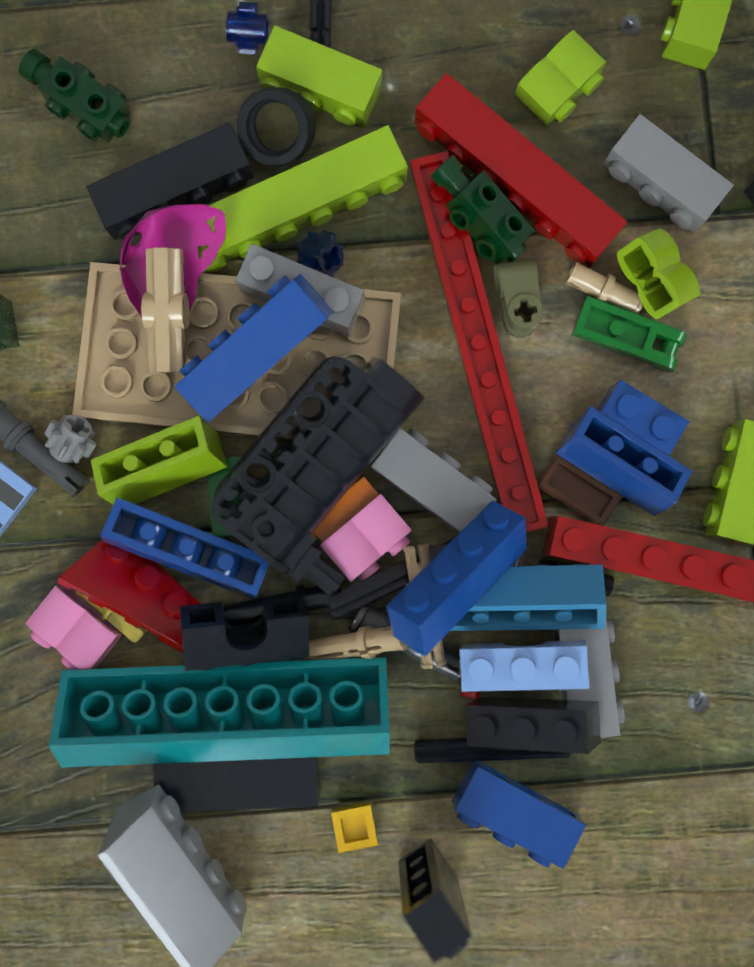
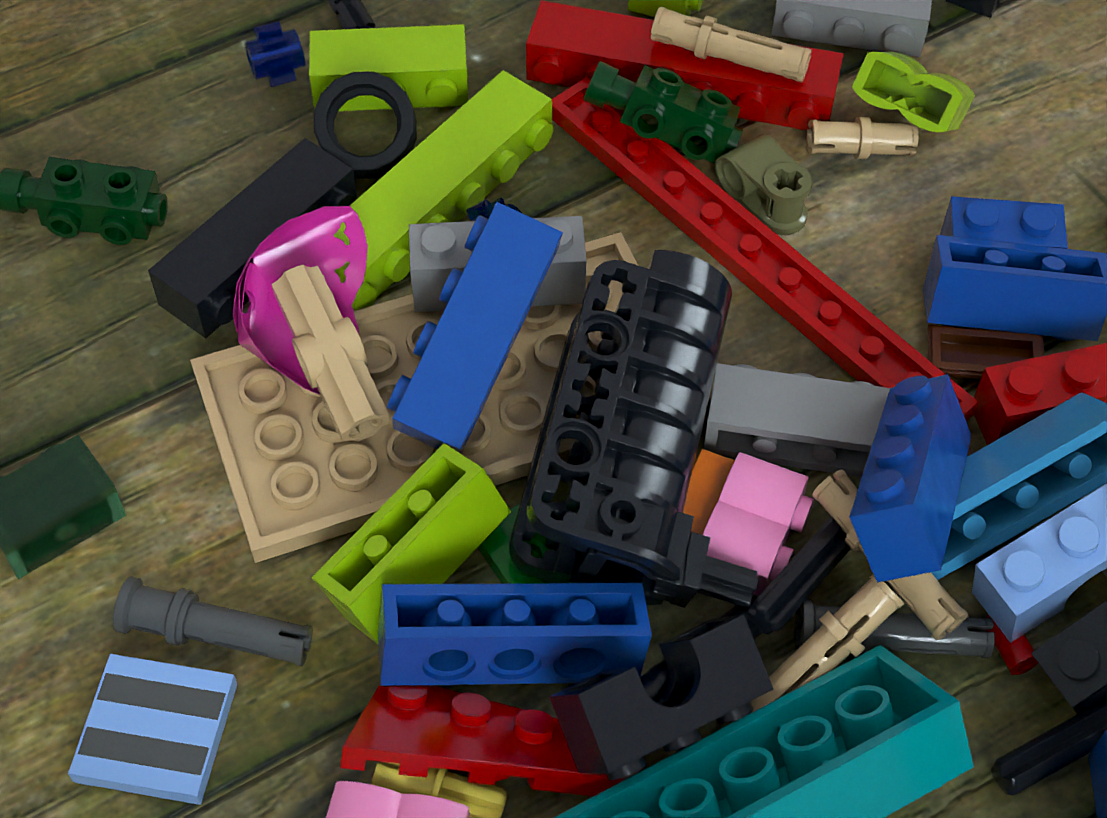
camera: 25 degrees left, 30 degrees down
light grey gear [44,415,97,463] -> none
green plate [571,296,687,372] -> none
none -> tan pin [651,7,812,83]

